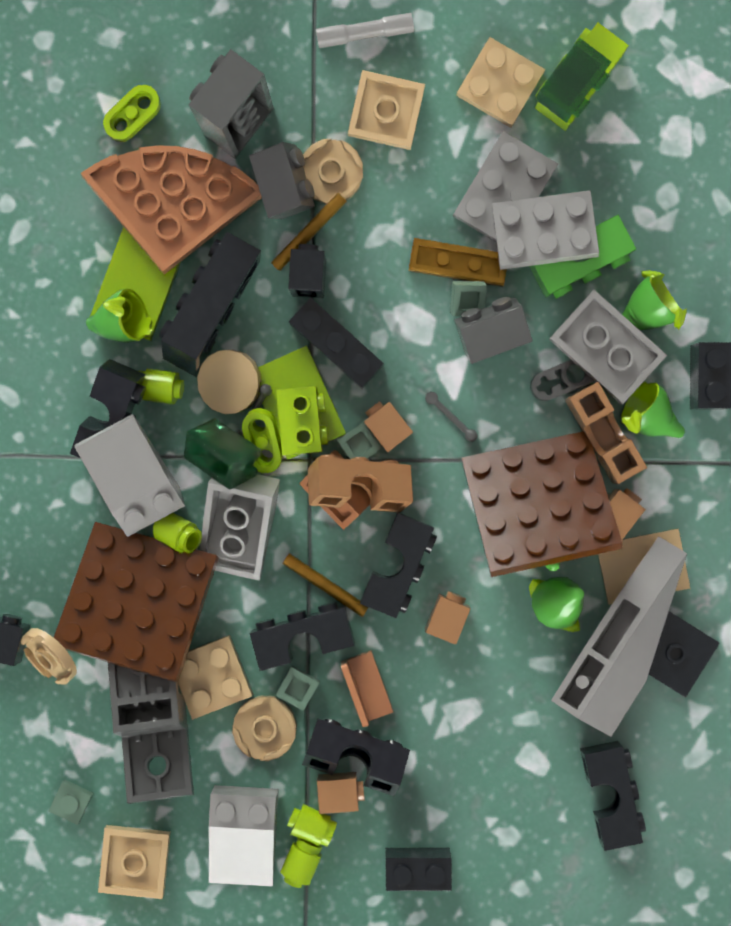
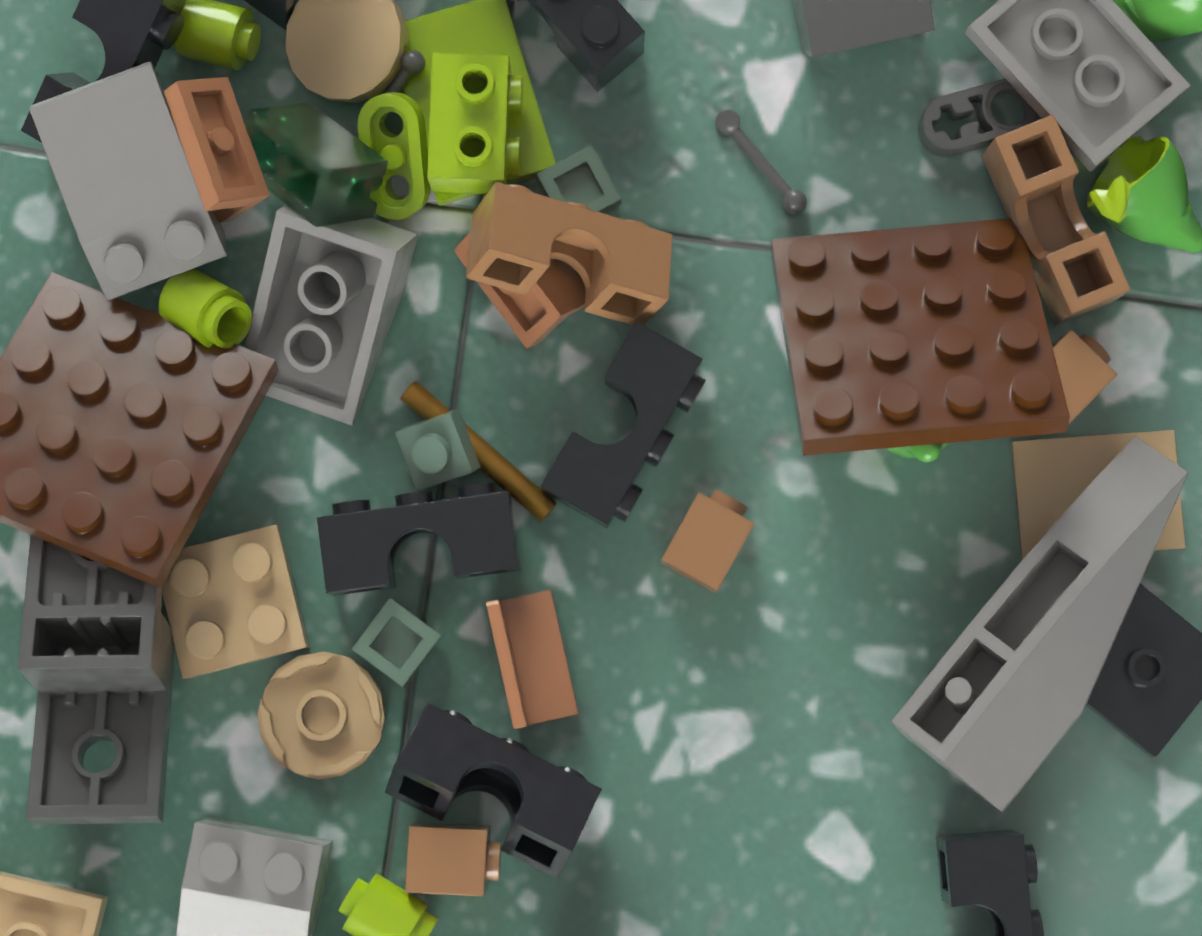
camera: 10 degrees right, 5 degrees down
medium nougat brick [364,401,413,453] -> none
bright green hat [529,577,584,632] -> none
none -> nougat panel [163,77,270,223]
none -> sand green plate [395,408,481,491]

